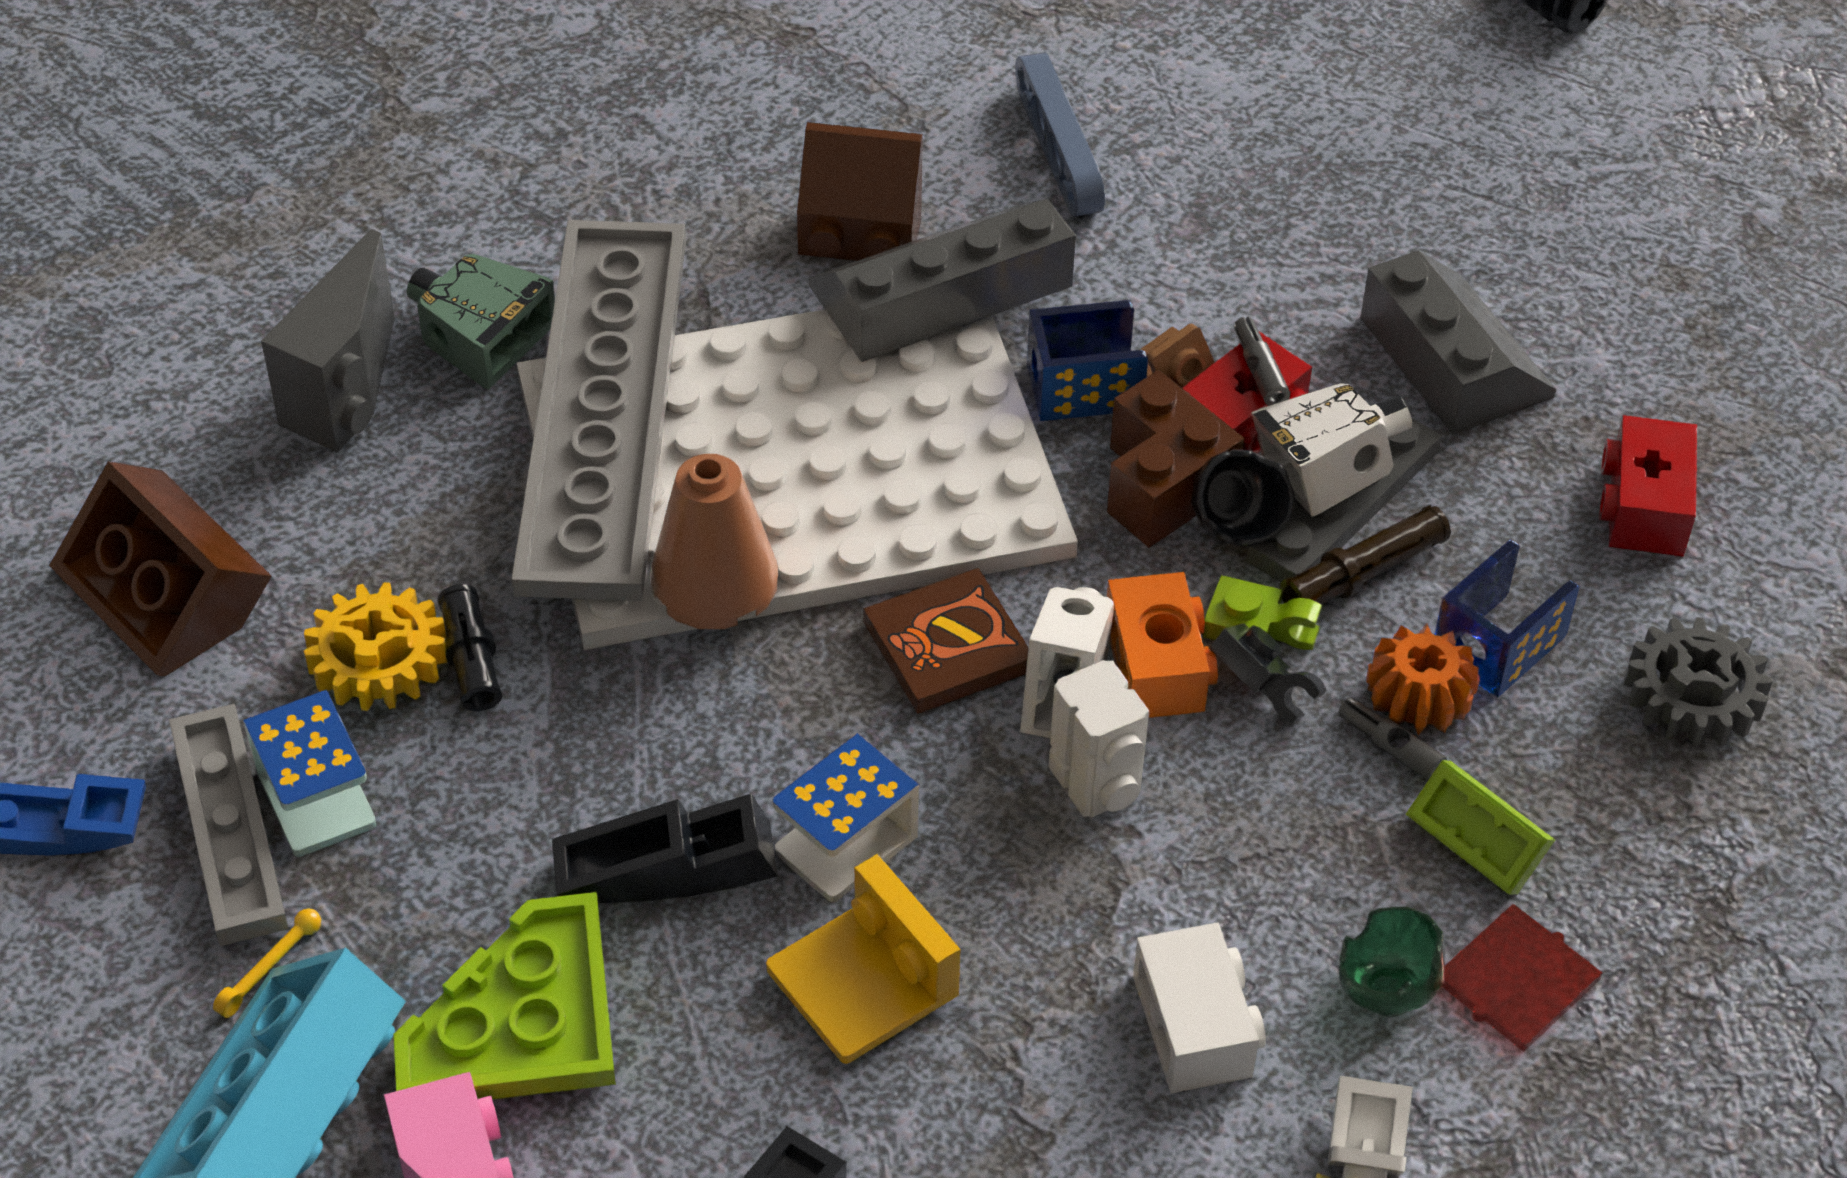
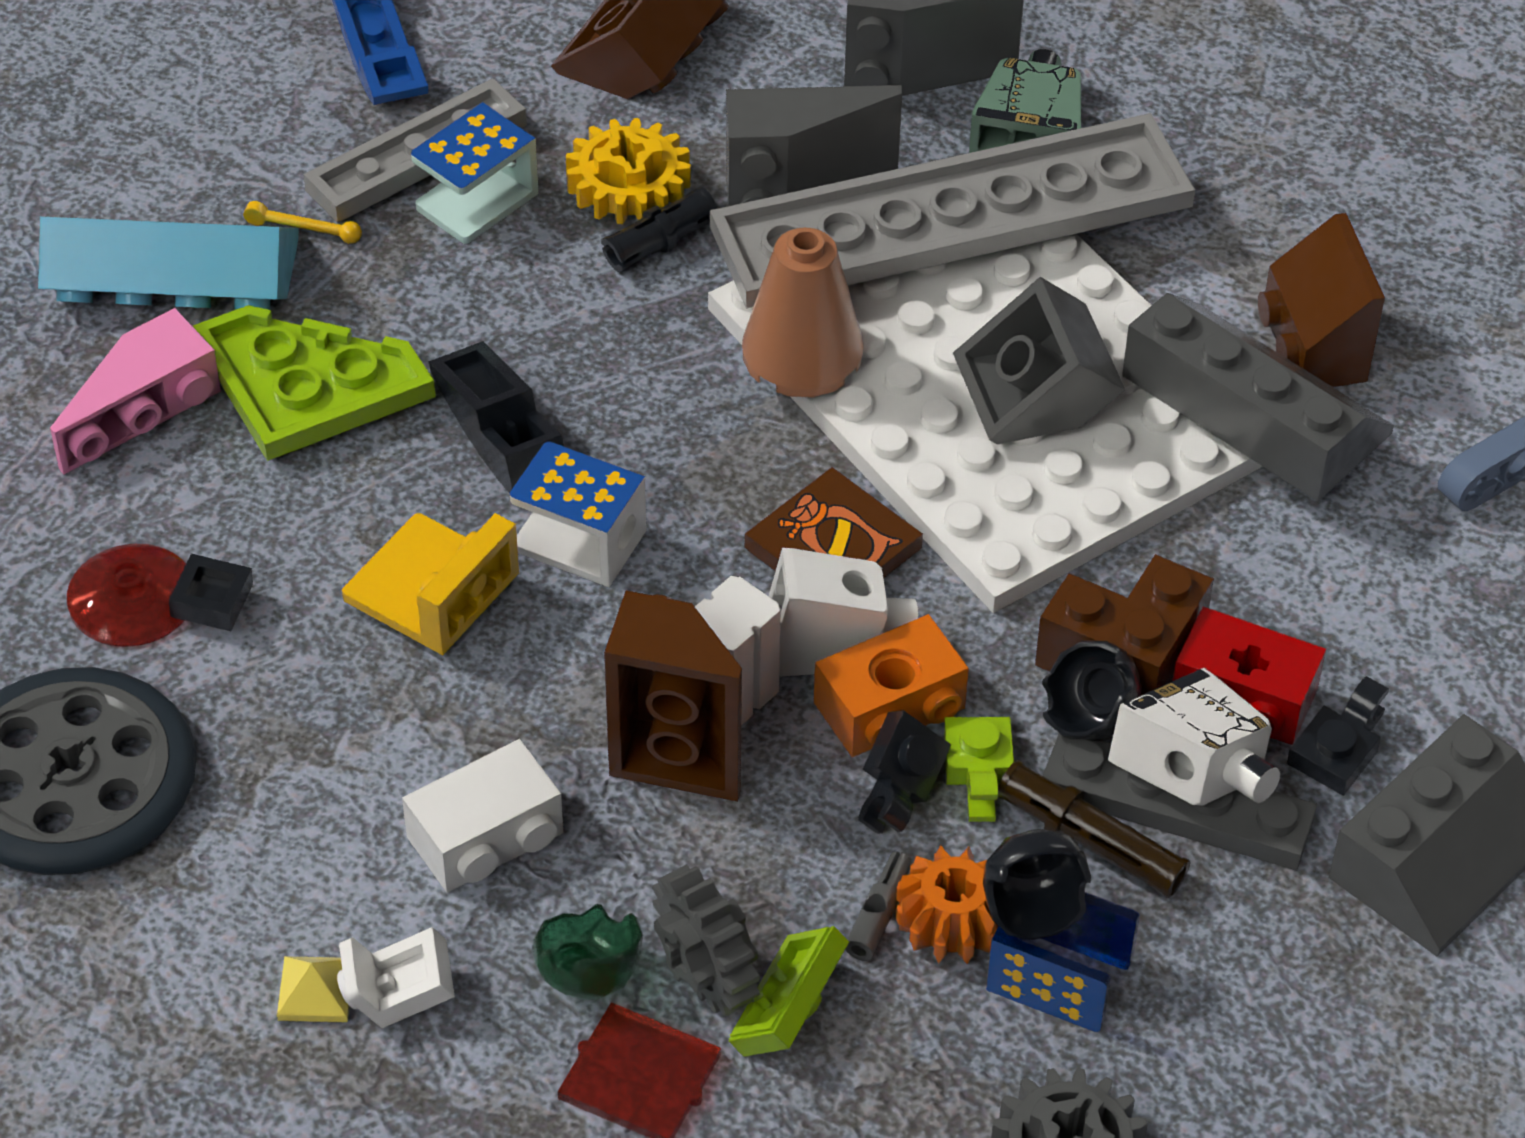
camera: 70 degrees right, 0 degrees up
piece [1026,300,1148,421] -> none
medium nougat bracket [1129,323,1215,388] -> none
dark grey pin [1234,317,1290,406] -> none
red brick [1599,415,1697,557] -> none
none -> reddish brown slope [604,590,742,802]
none -> dark grey gear [652,864,760,1016]
none -> dark grey slope [726,85,902,206]
none -> dark grey slope [953,277,1125,445]
none -> black hair [983,829,1091,940]
none -> black plate [1287,676,1389,796]

